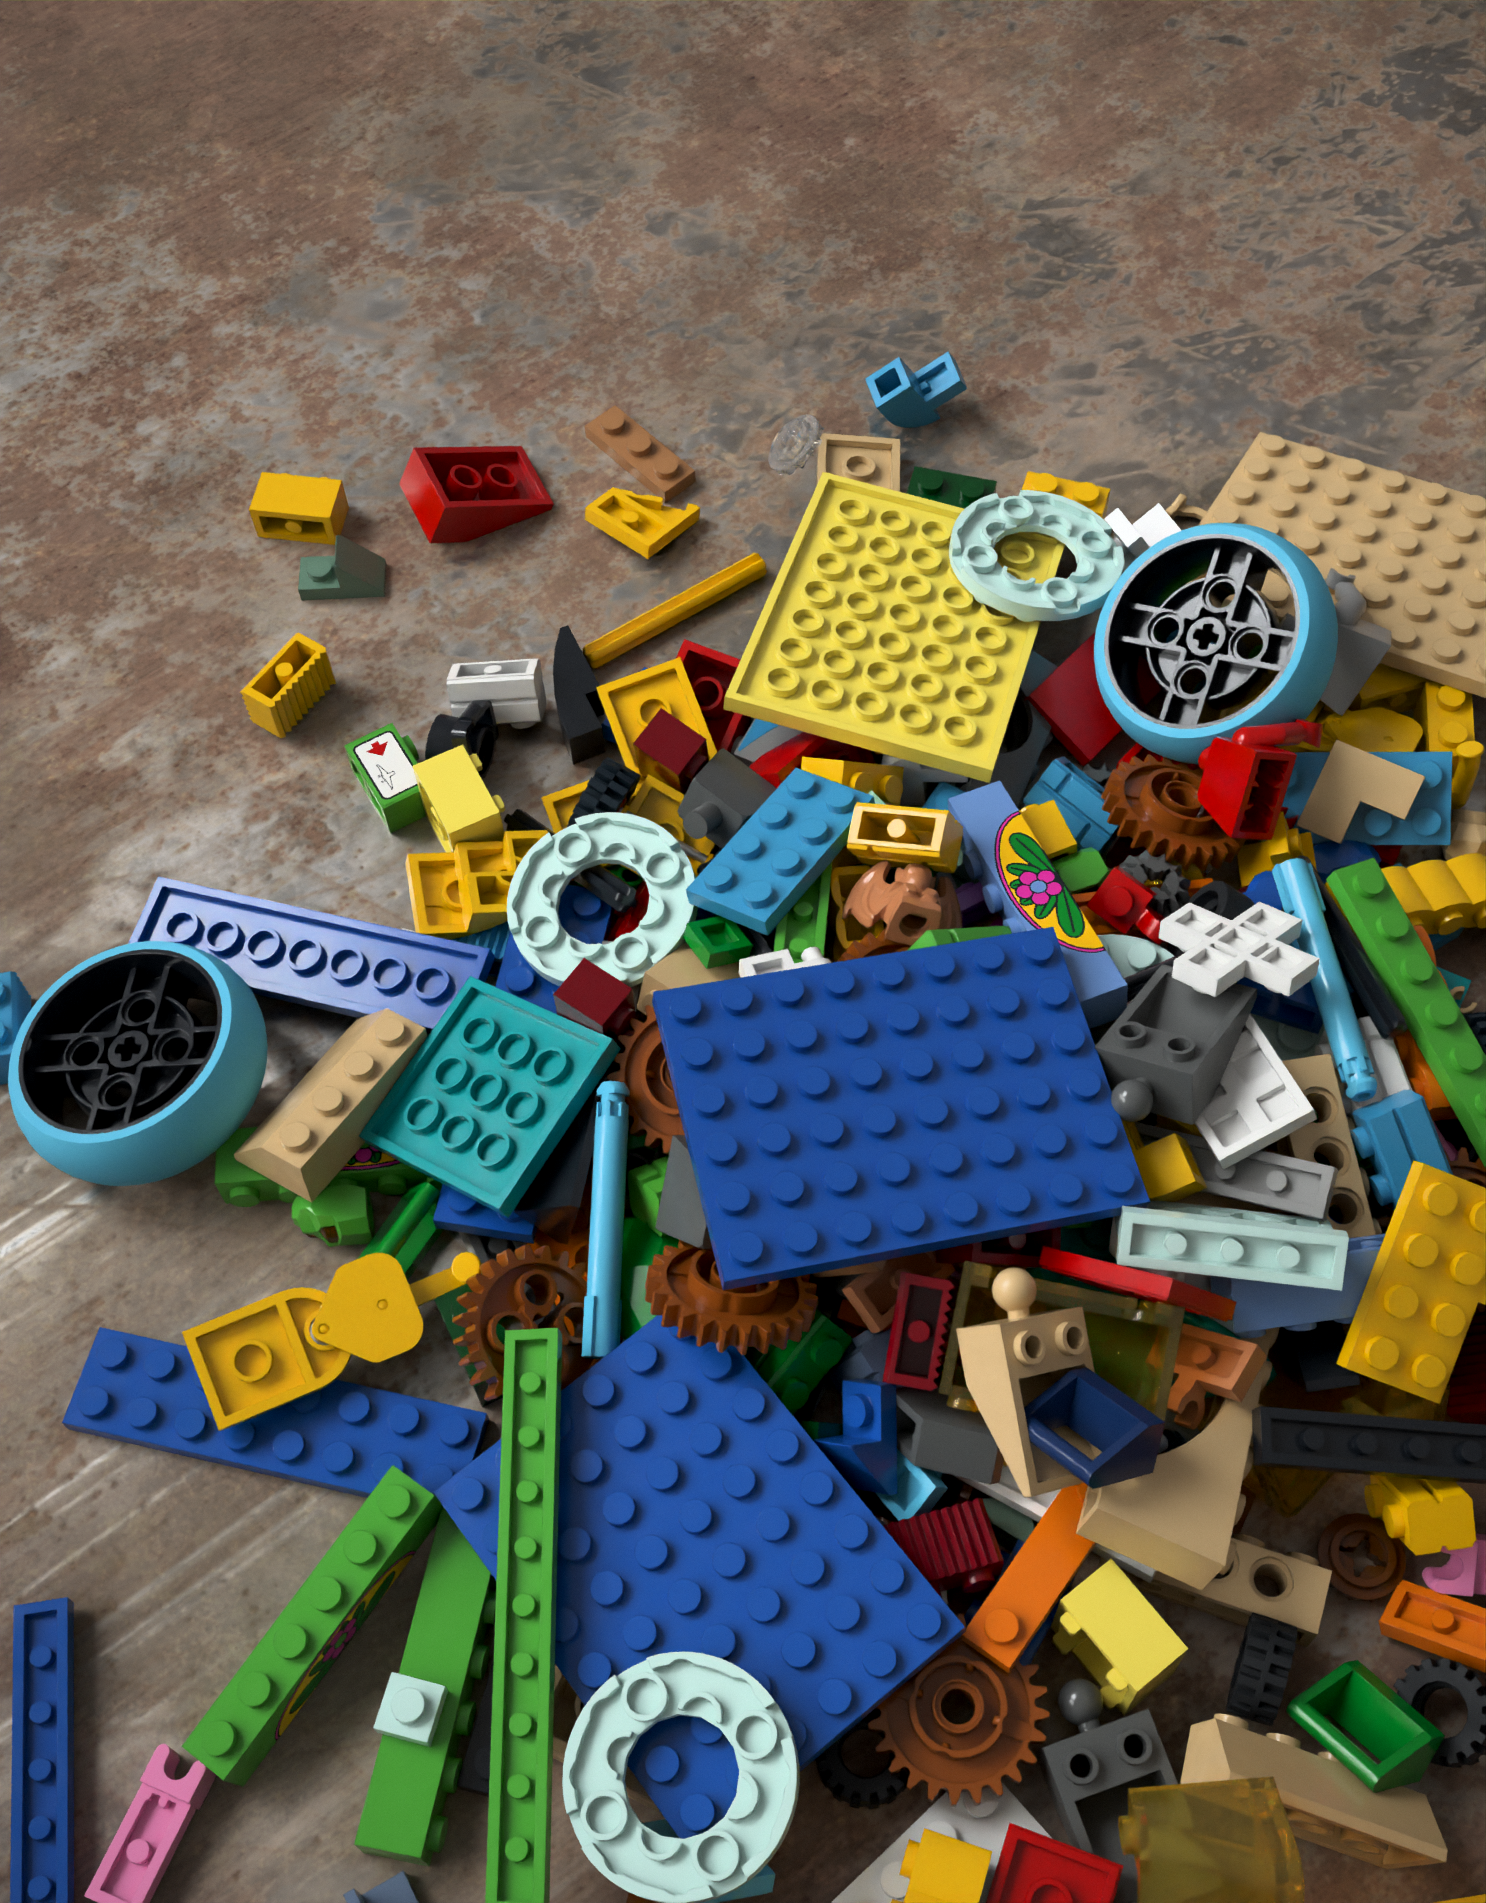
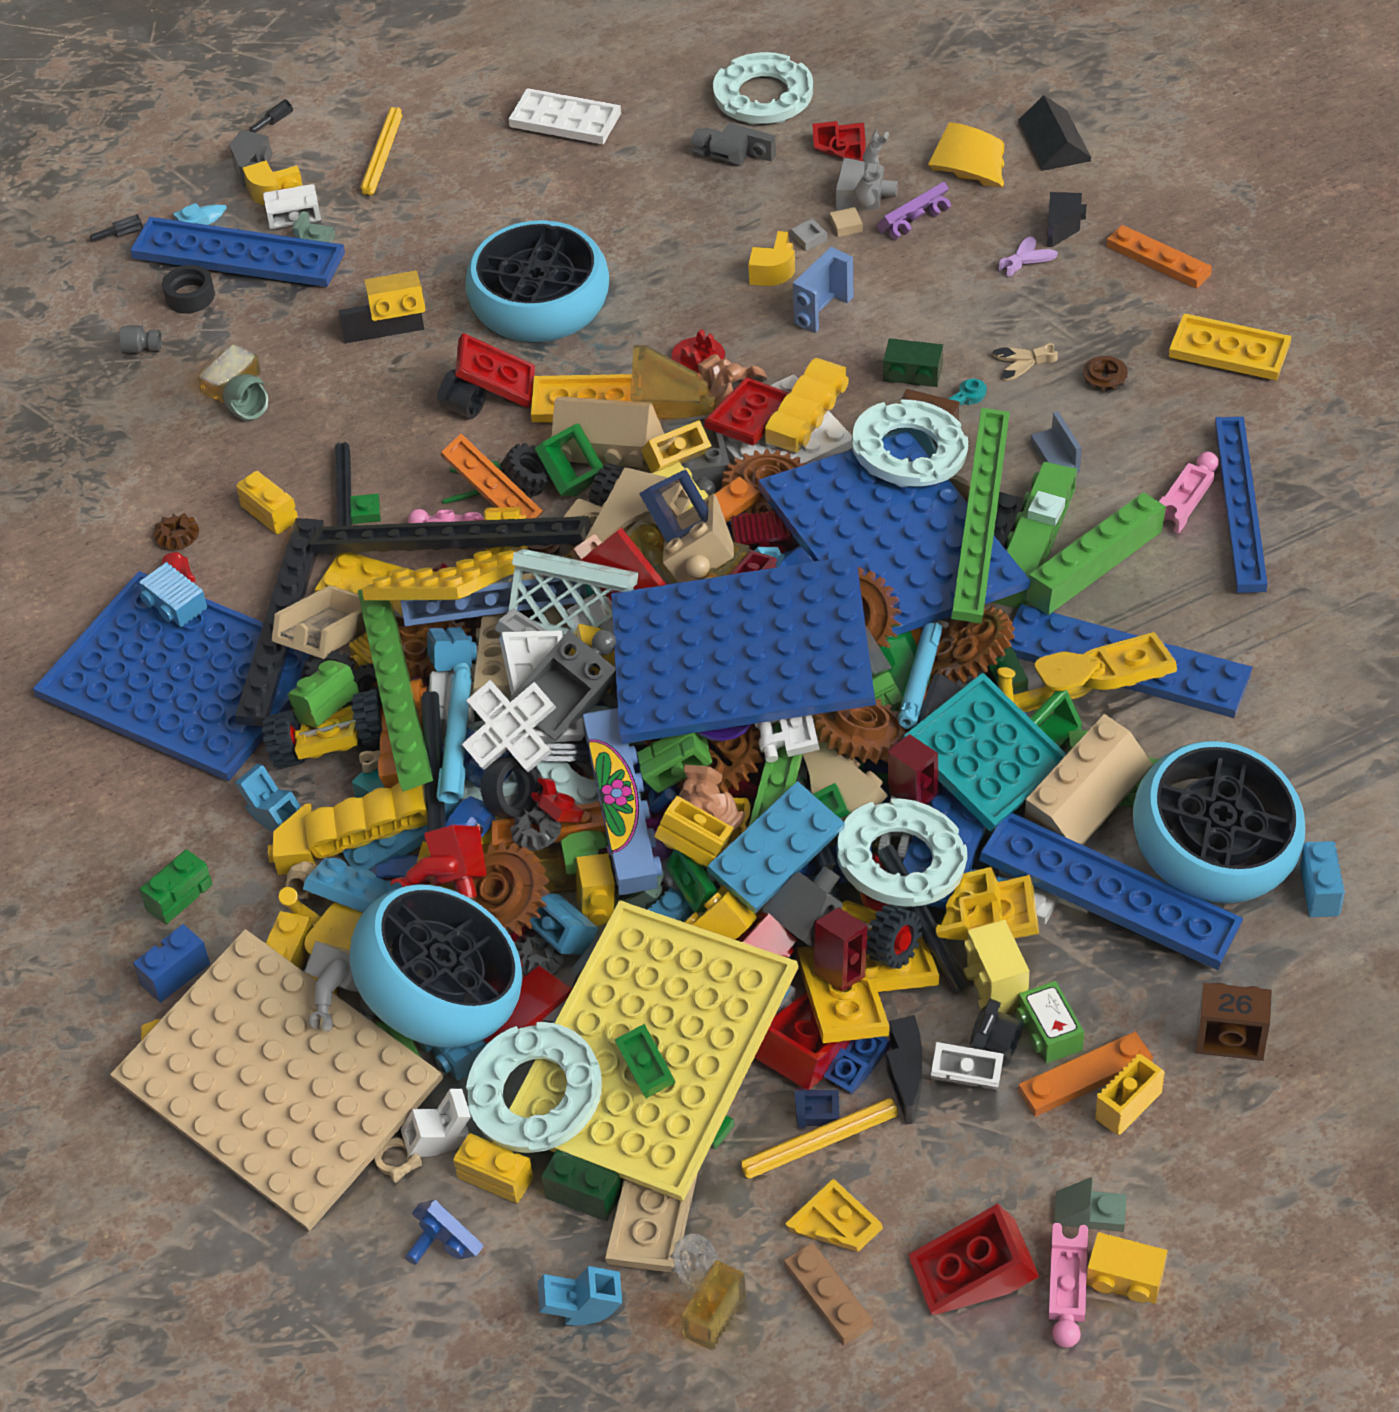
camera: 170 degrees left, 10 degrees down
tan tile [1297,739,1425,845] -> none
none -> blue plate [405,1199,484,1265]
none -> green plate [614,1024,676,1099]
none -> yellow brick [640,420,711,473]
none -> clear yellow brick [680,1260,746,1350]
none -> dark blue tile [795,1088,839,1128]
none -> orange plate [1018,1031,1153,1117]
none -> bright pink plate [1048,1223,1088,1348]
none -> reddish brown brick [1196,982,1272,1061]

